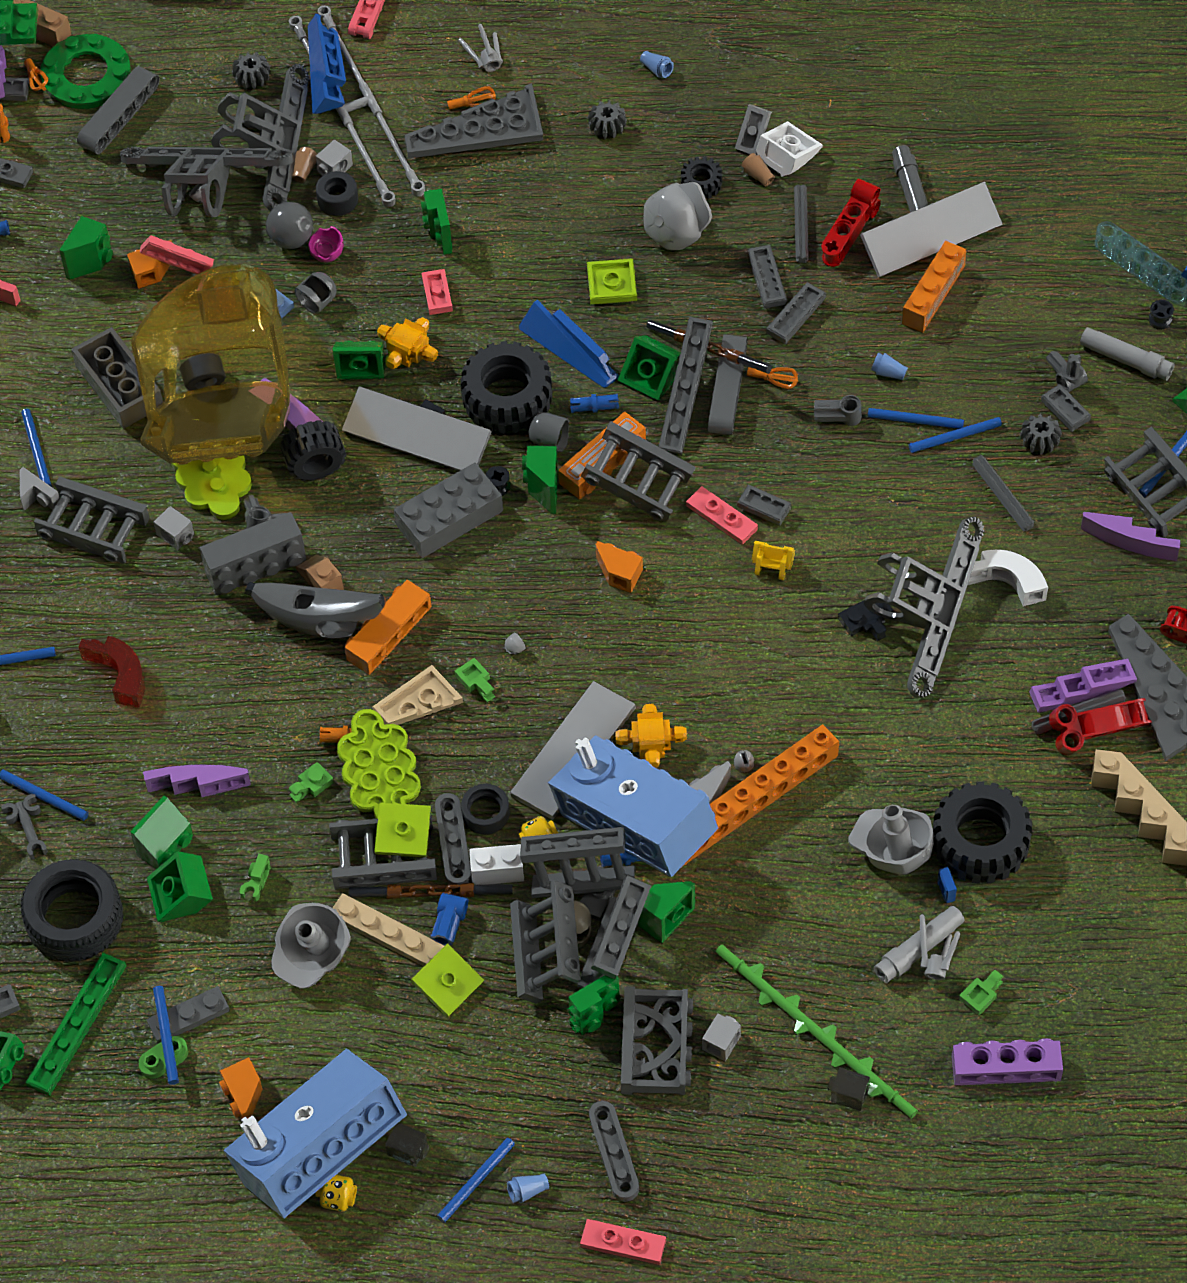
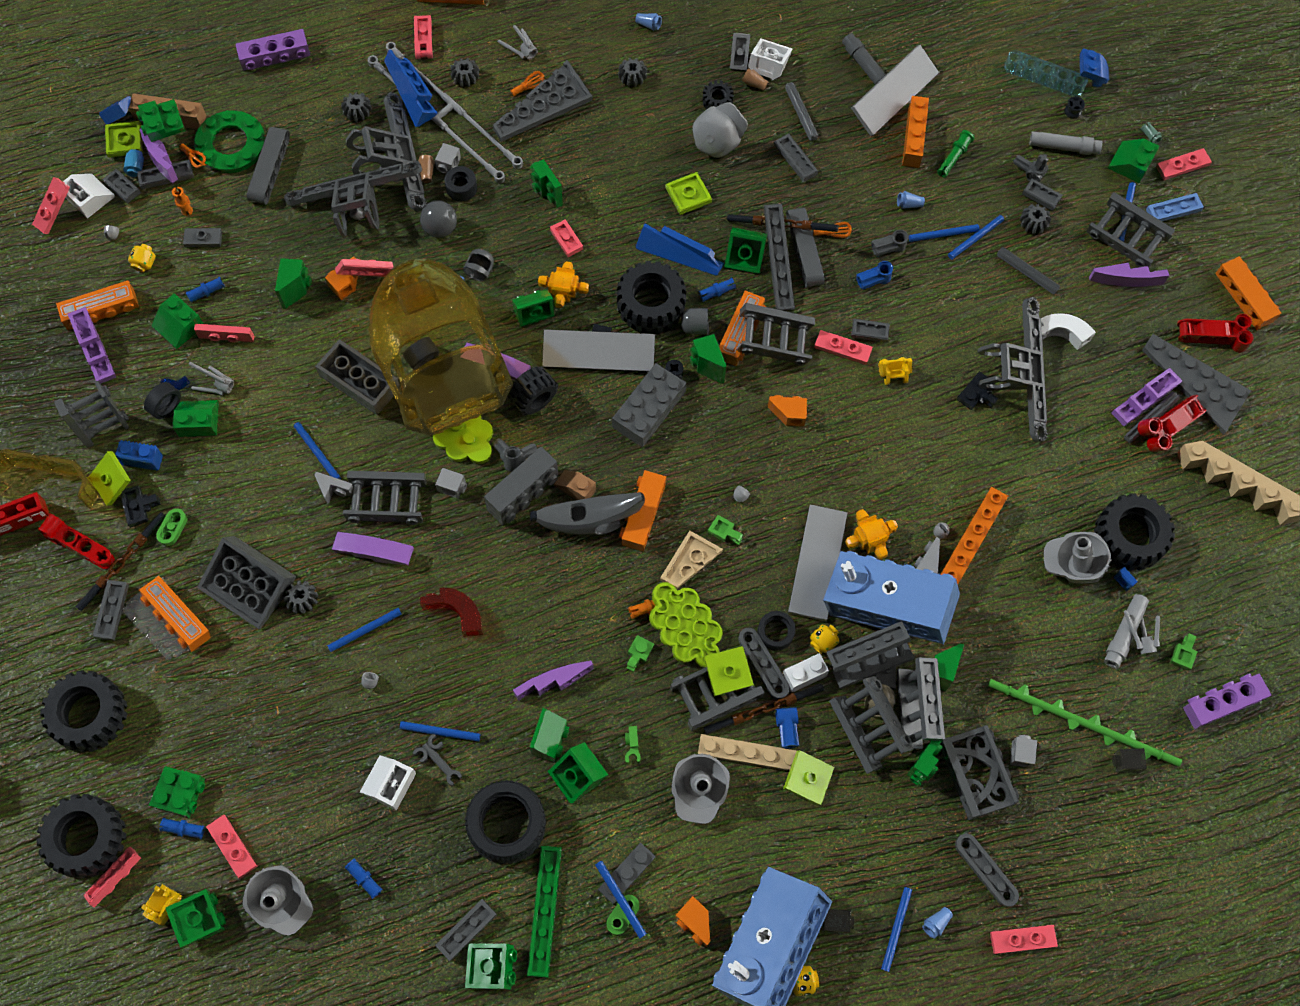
camera: 25 degrees left, 10 degrees up
dark pink hair [308,226,344,262] -> none
dark grey plate [766,282,826,344] -> none
red piece [821,178,881,267] -> none
none -> medium lavender slope [332,532,414,565]
none -> dark grey gear [451,57,479,87]
none -> blue piece [856,261,893,290]
none -> green pin [937,130,975,178]

